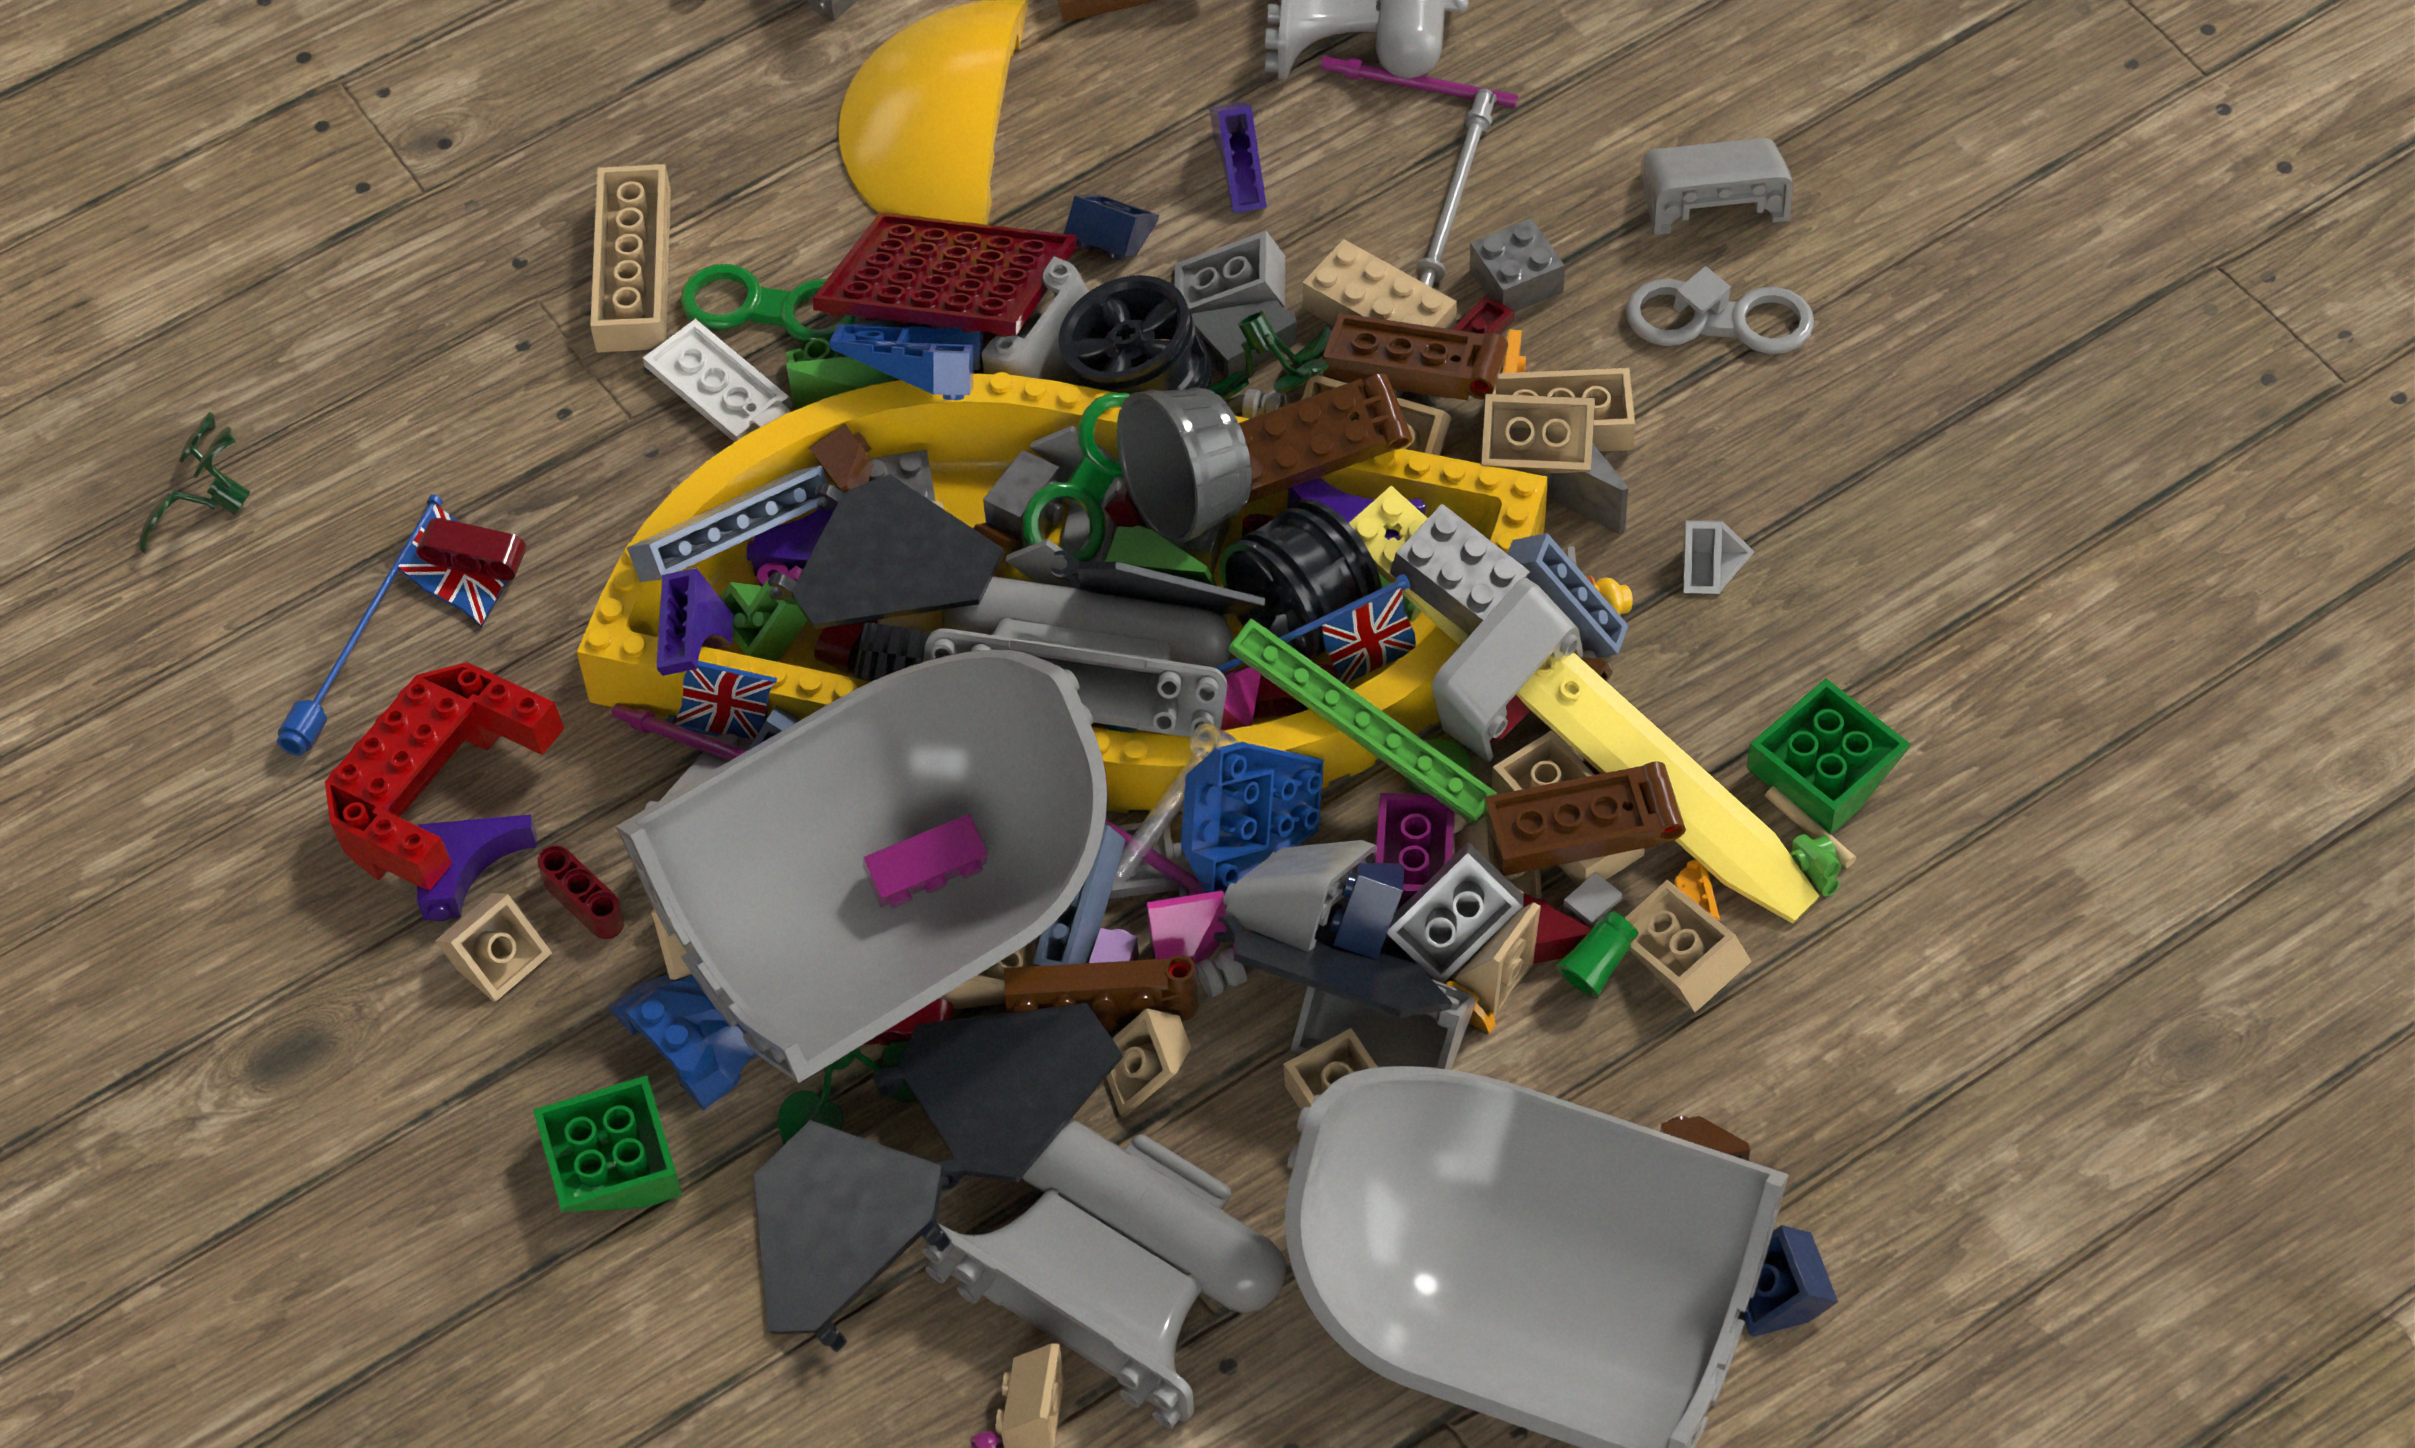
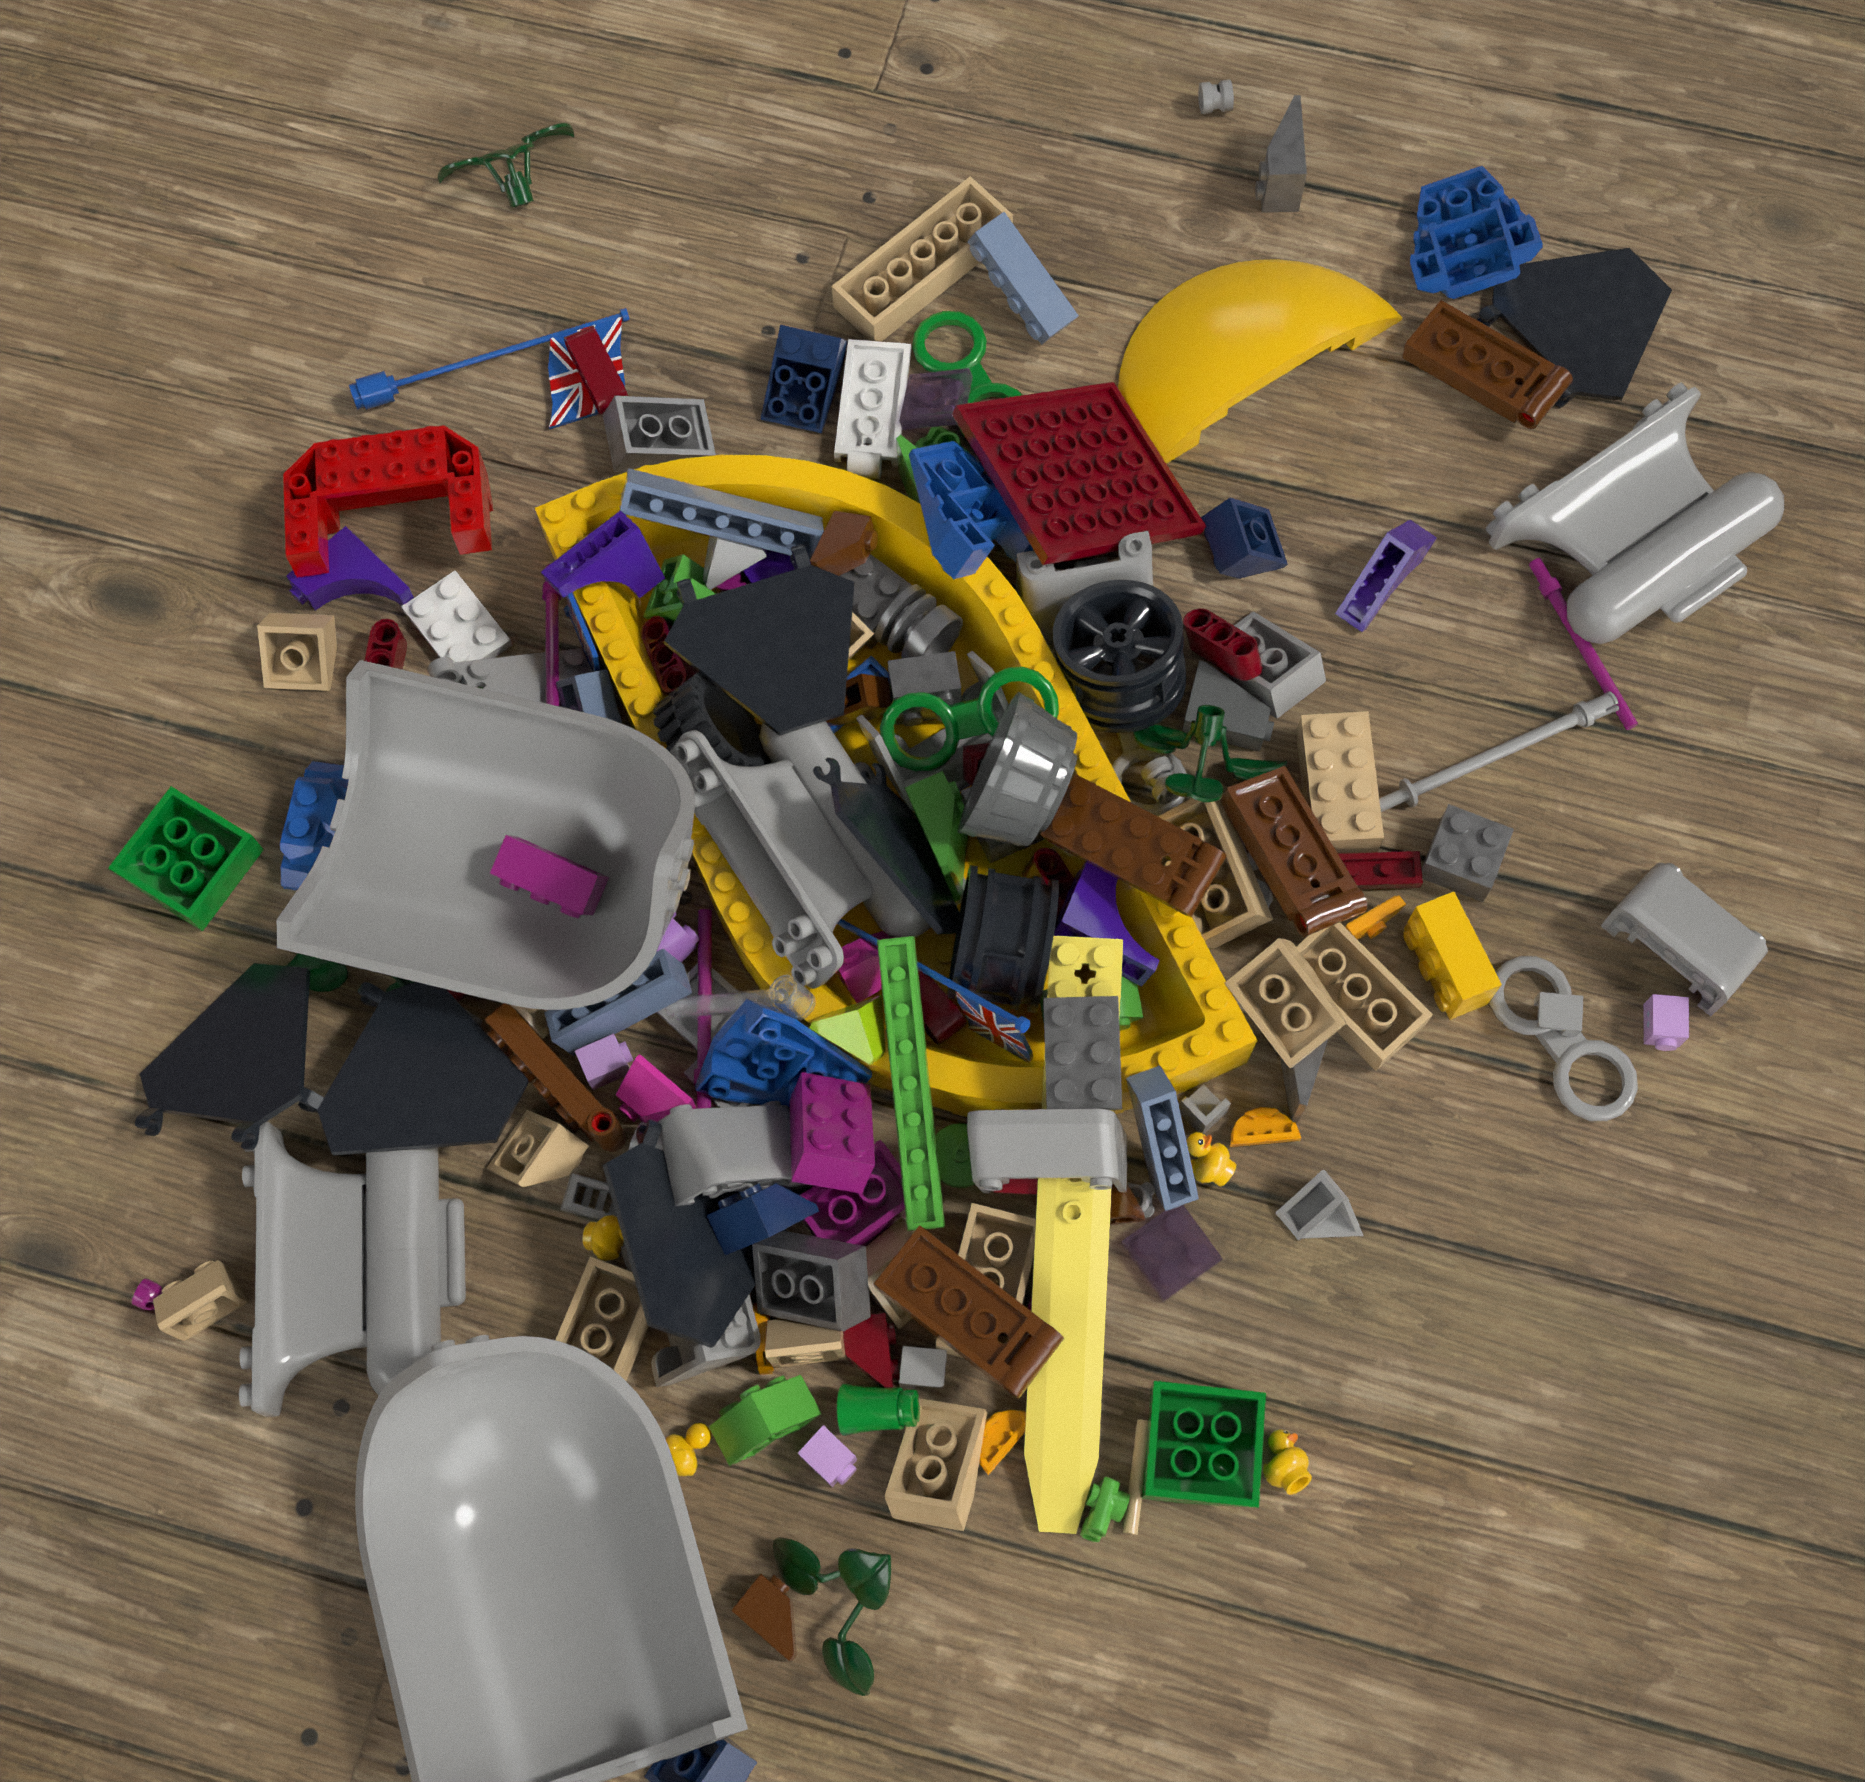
camera: 50 degrees right, 15 degrees up
none -> white plate [401,571,512,663]
none -> light grey slope [560,1173,617,1220]
none -> yellow animal [583,1215,624,1261]
none -> flat silver slope [603,396,716,472]
none -> dark red beam [641,616,698,694]
none -> light grey slope [703,536,767,590]
none -> bright green brick [709,1375,822,1466]
none -> dark blue slope [761,325,848,433]
none -> dark green plant [773,1537,891,1696]
none -> magenta brick [789,1072,875,1194]
none -> lavender brick [798,1425,857,1487]
none -> lime slope [809,995,885,1065]
none -> flat silver wheel [875,584,963,659]
none -> clear purple plate [899,368,973,430]
none -> sand blue brick [968,212,1079,345]
none -> clear purple plate [1121,1205,1223,1302]
none -> dark red beam [1183,608,1263,681]
none -> light orange plate [1229,1107,1301,1147]
none -> yellow animal [1263,1429,1312,1495]
none -> yellow brick [1403,891,1502,1020]
none -> lavender brick [1644,994,1689,1051]

